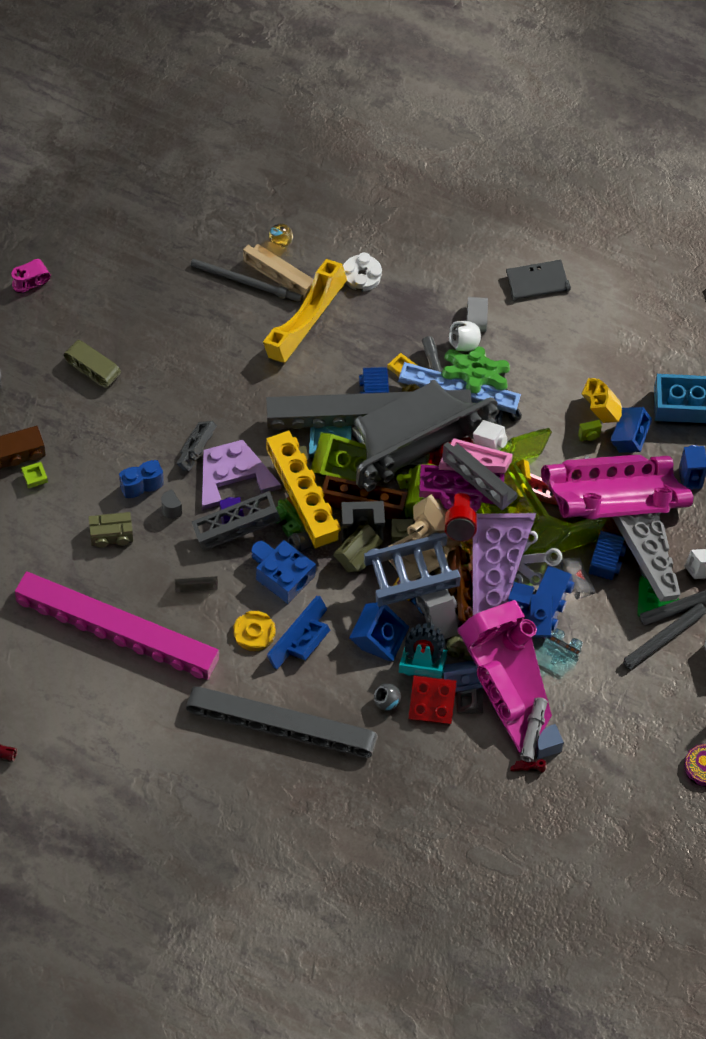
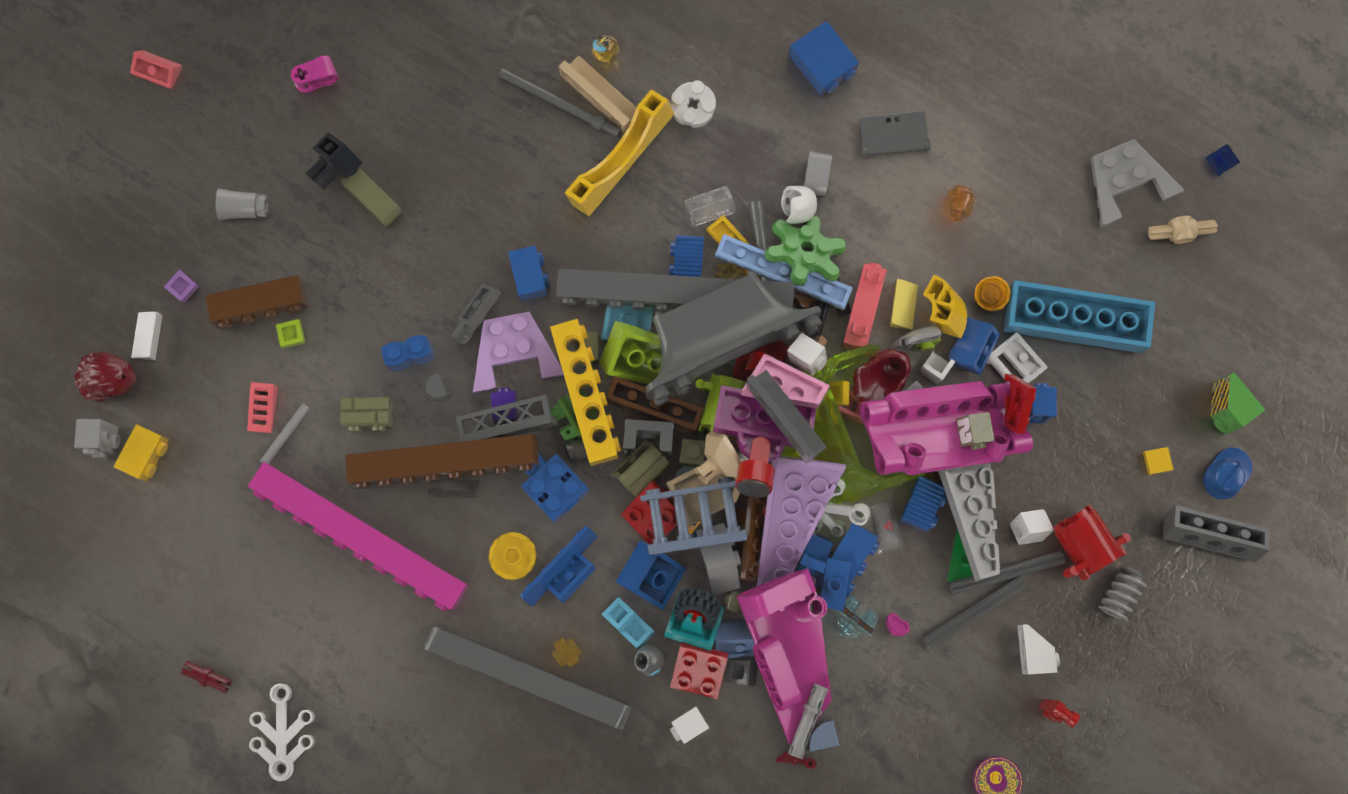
camera: 10 degrees right, 20 degrees up
none -> coral slope [247,382,278,433]
none -> white plant [249,683,315,781]
none -> light grey bar [260,403,310,464]
none -> black brick [305,132,362,190]
none -> reddish brown brick [345,434,539,489]
none -> blue brick [508,245,550,301]
none -> clear yellow gear [551,637,582,667]
none -> medium azure slope [602,597,655,650]
none -> red plate [620,481,677,545]
none -> white brick [670,706,709,744]
none -> clear slope [684,186,736,226]
none -> blue brick [789,21,859,96]
none -> coral brick [841,263,887,353]
none -> dark red piece [852,349,911,403]
none -> dark pink piece [886,613,910,637]
none -> light grey brick [887,325,941,351]
none -> light yellow slope [889,279,918,330]
none -> white panel [919,352,955,385]
none -> clear orange head [943,185,976,221]
none -> brick [956,412,995,450]
none -> light orange hair [974,276,1011,311]
none -> white plate [987,332,1048,383]
none -> red wing [1004,374,1037,434]

